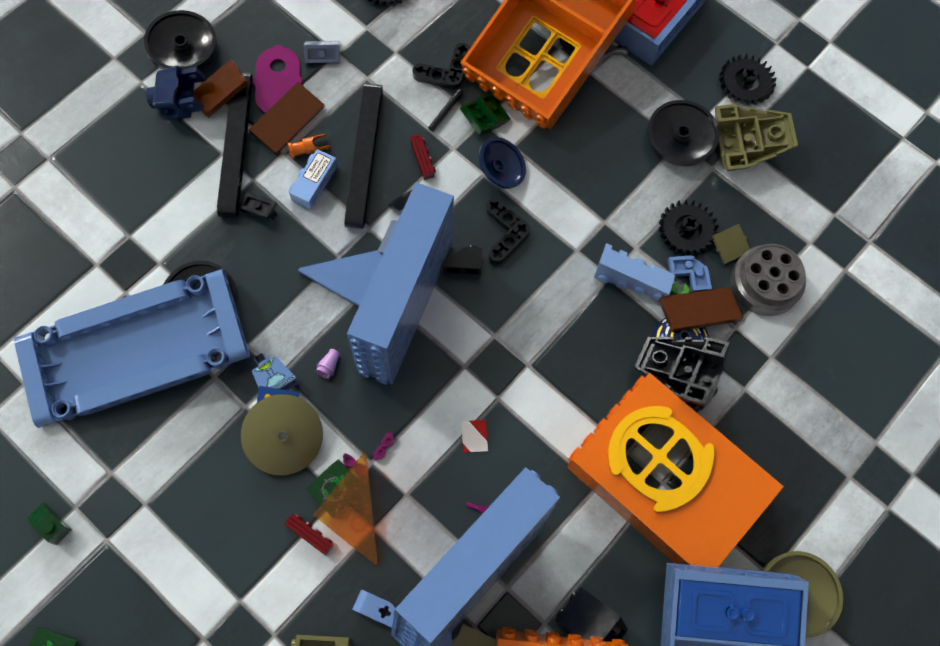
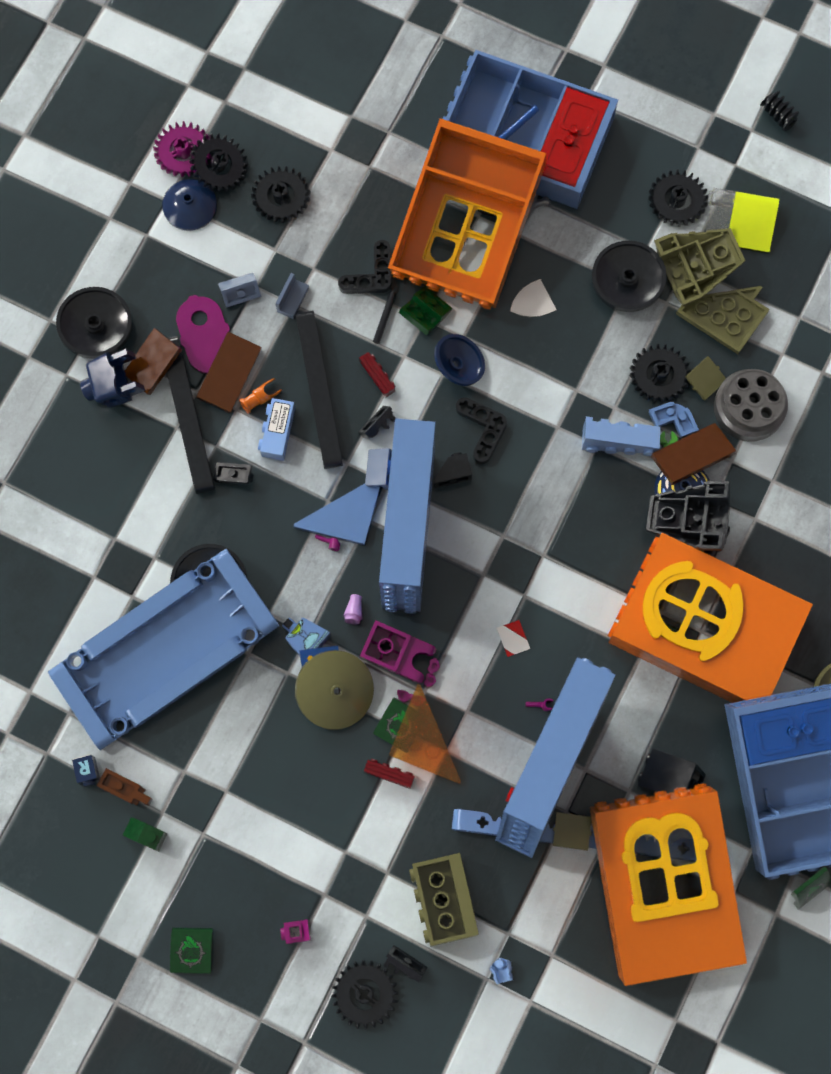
camera: 10 degrees left, 5 degrees up
none -> dark blue brick [72,755,100,787]
none -> reddish brown hinge [97,768,153,806]
none -> sand blue panel [275,273,309,319]
none -> magenta hand [315,534,340,551]
none -> magenta brick [360,620,437,683]
none -> white sticker [510,279,556,317]
none -> olive wing [676,286,770,354]
none -> neon yellow door [706,188,779,253]
none -> black piece [760,91,799,131]

